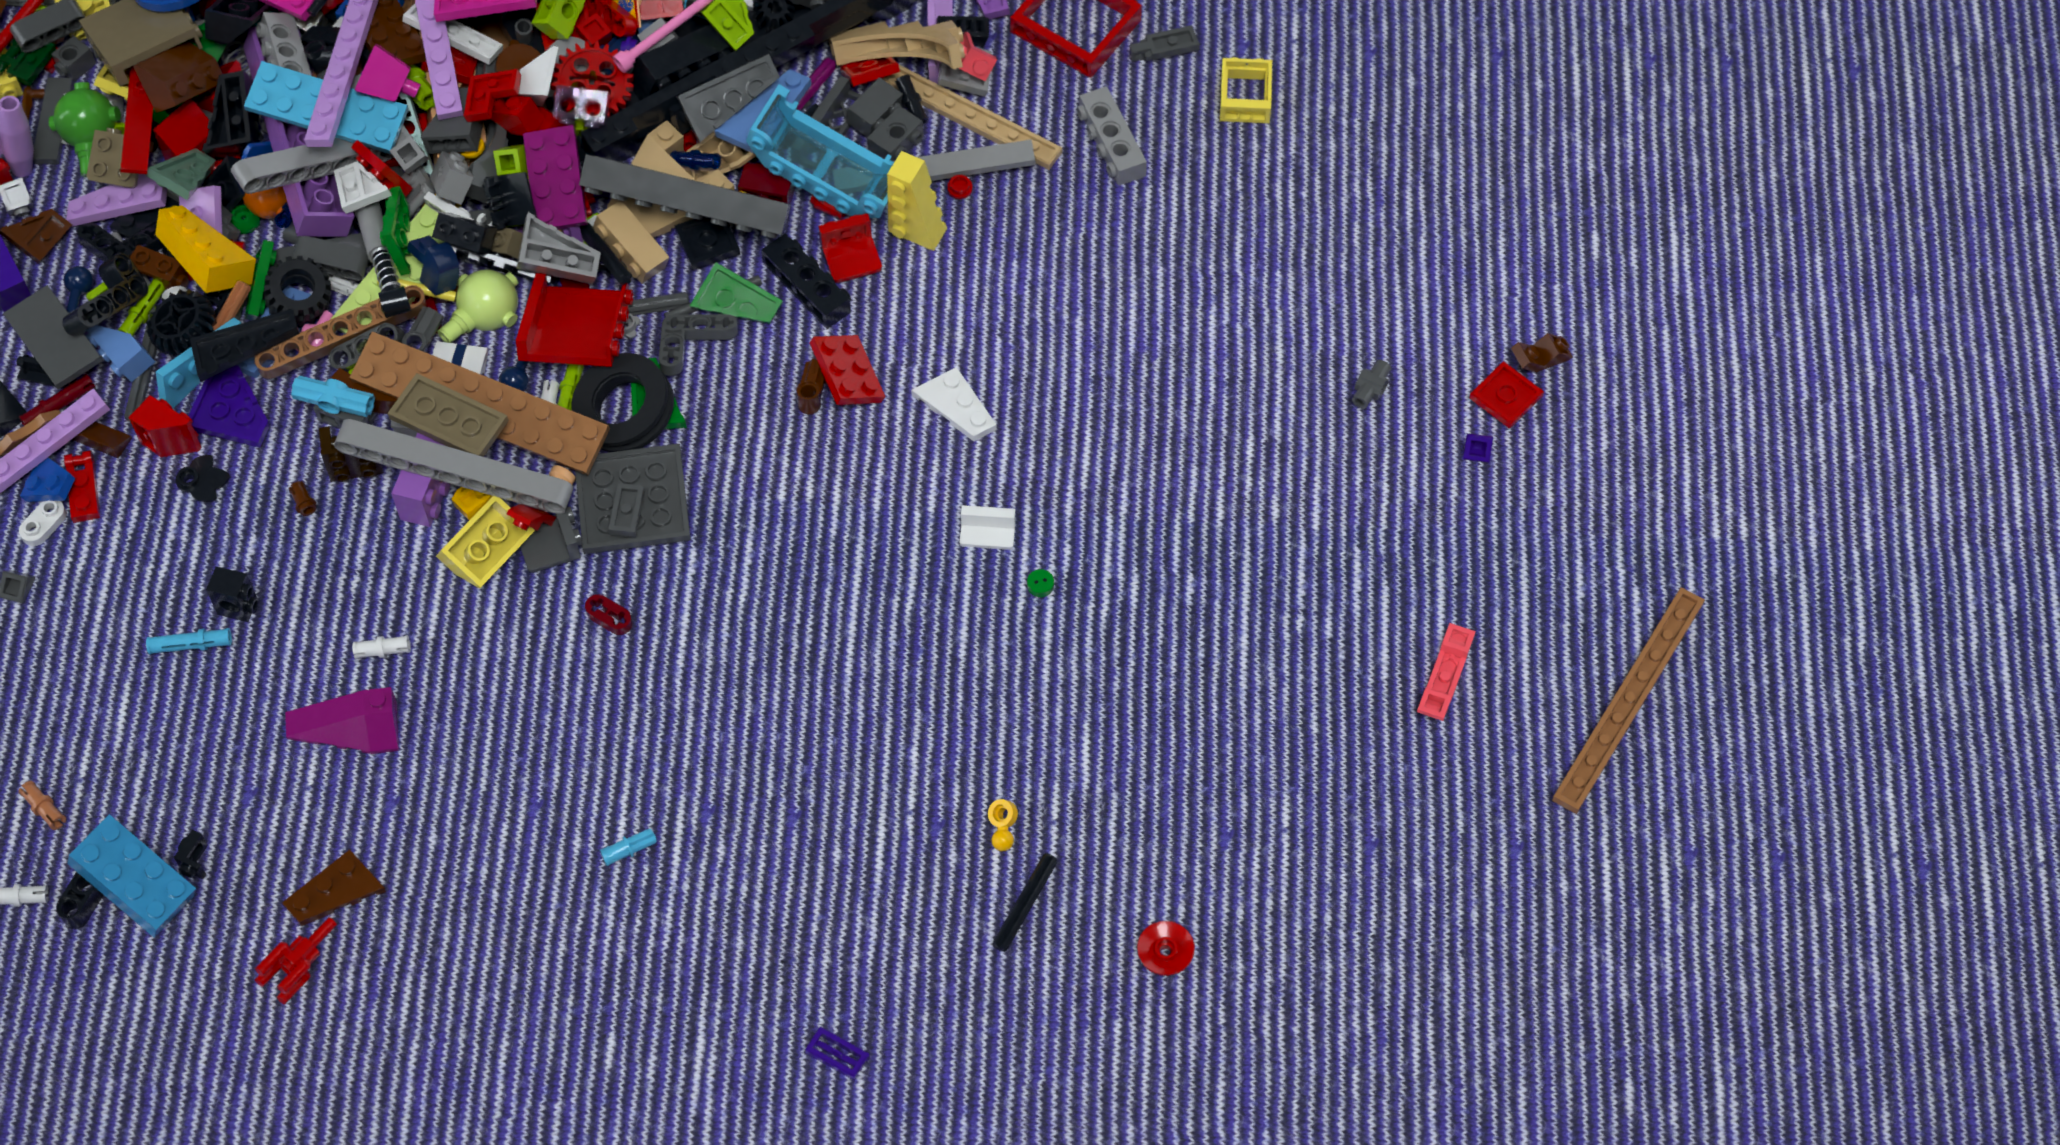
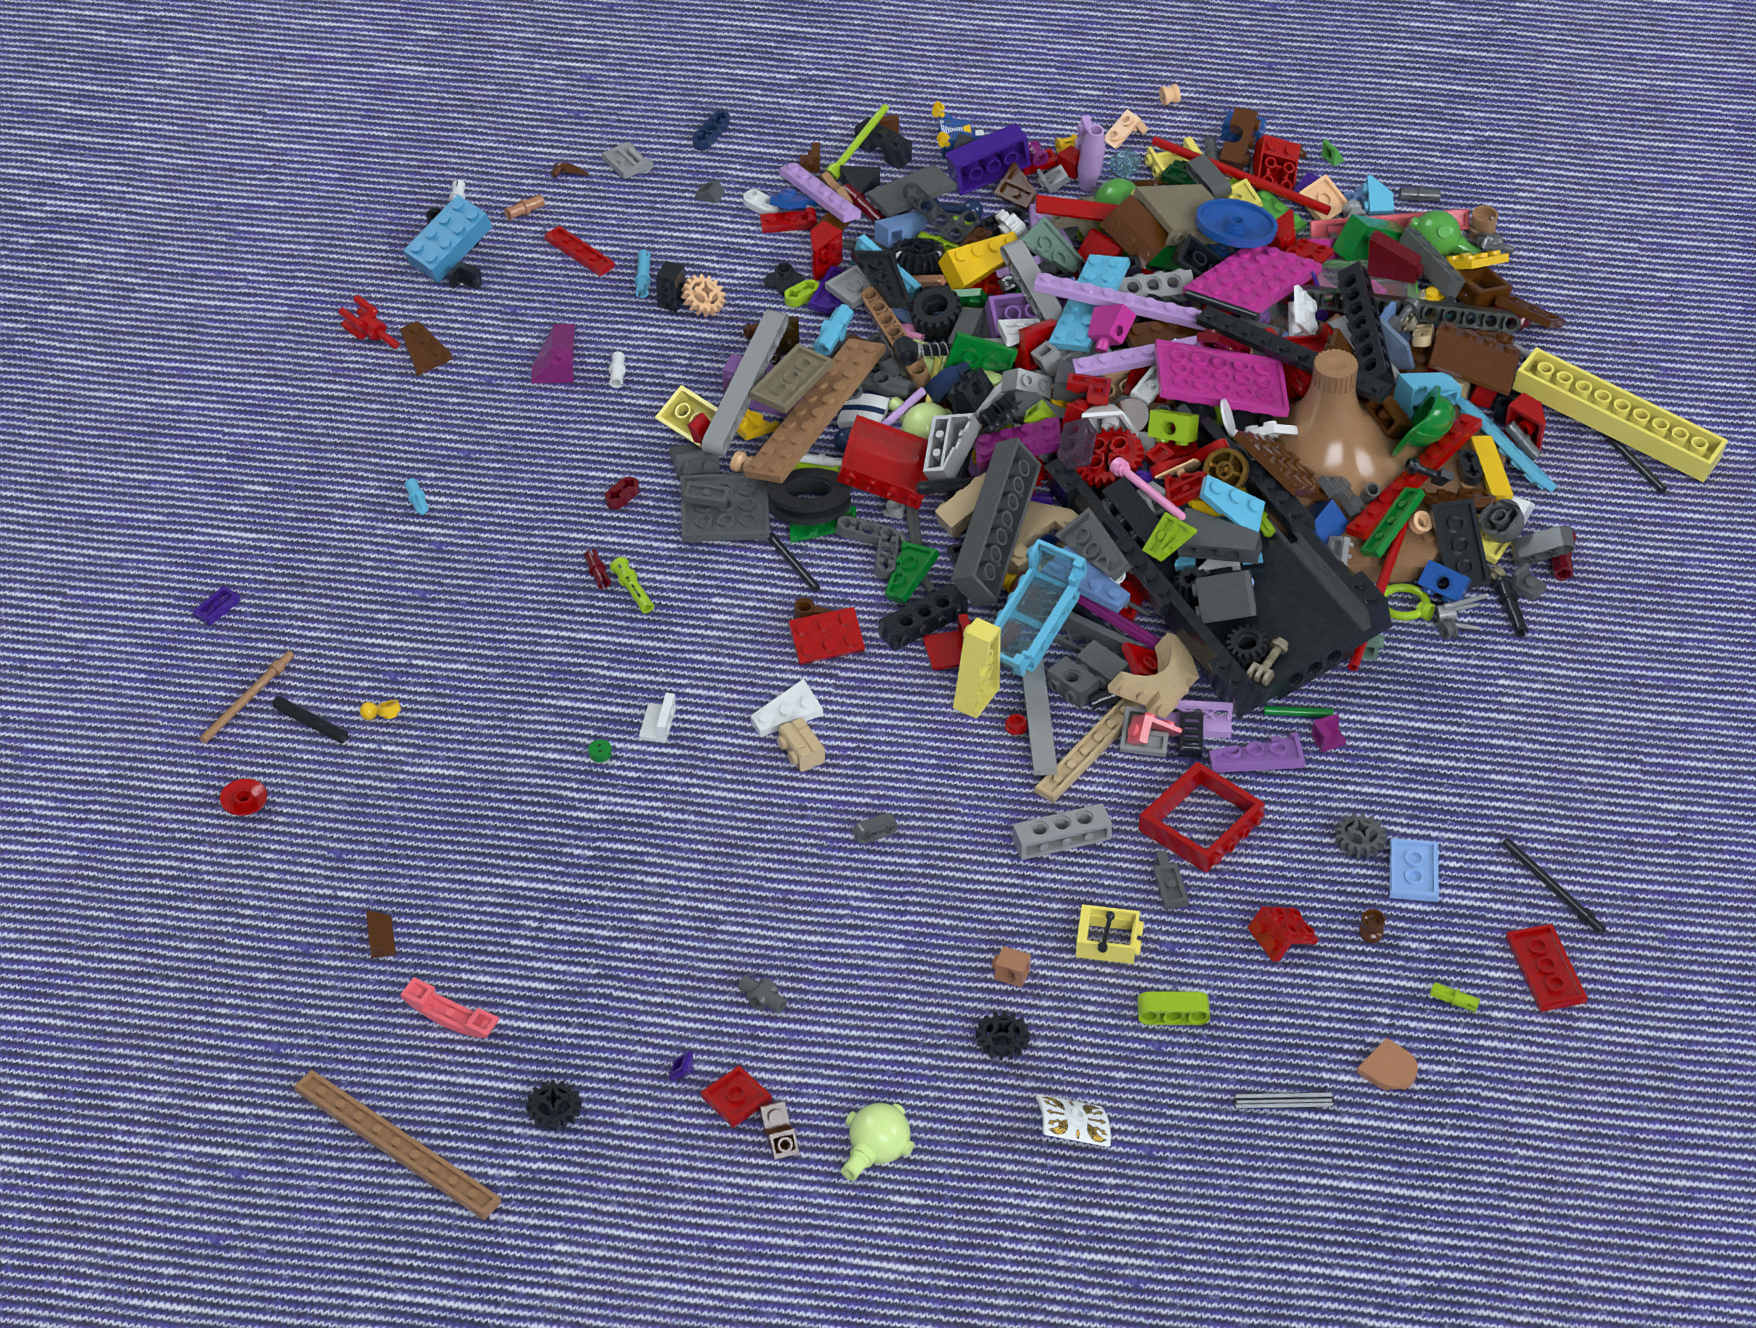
camera: 95 degrees right, 15 degrees down
none -> medium nougat bar [199,650,294,744]
none -> reddish brown slope [366,911,396,958]
none -> black gear [526,1080,582,1131]
none -> red tile [544,225,615,276]
none -> dark red pin [584,549,611,589]
none -> lime pin [610,557,654,614]
none -> light nougat gear [681,274,726,317]
none -> black bar [768,532,820,592]
none -> tan brick [777,717,825,772]
none -> lime beam [784,279,819,308]
none -> light grey plate [825,265,873,309]
none -> yellowish green piece [841,1103,914,1181]
none -> dark grey beam [852,813,898,844]
none -> lavender bar [881,387,926,426]
none -> black gear [976,1010,1030,1061]
none -> nougat brick [992,946,1031,988]
none -> white gear [995,209,1029,239]
none -> white shield [1036,1094,1111,1147]
none -> black hinge [1098,911,1115,953]
none -> lime beam [1137,992,1210,1025]

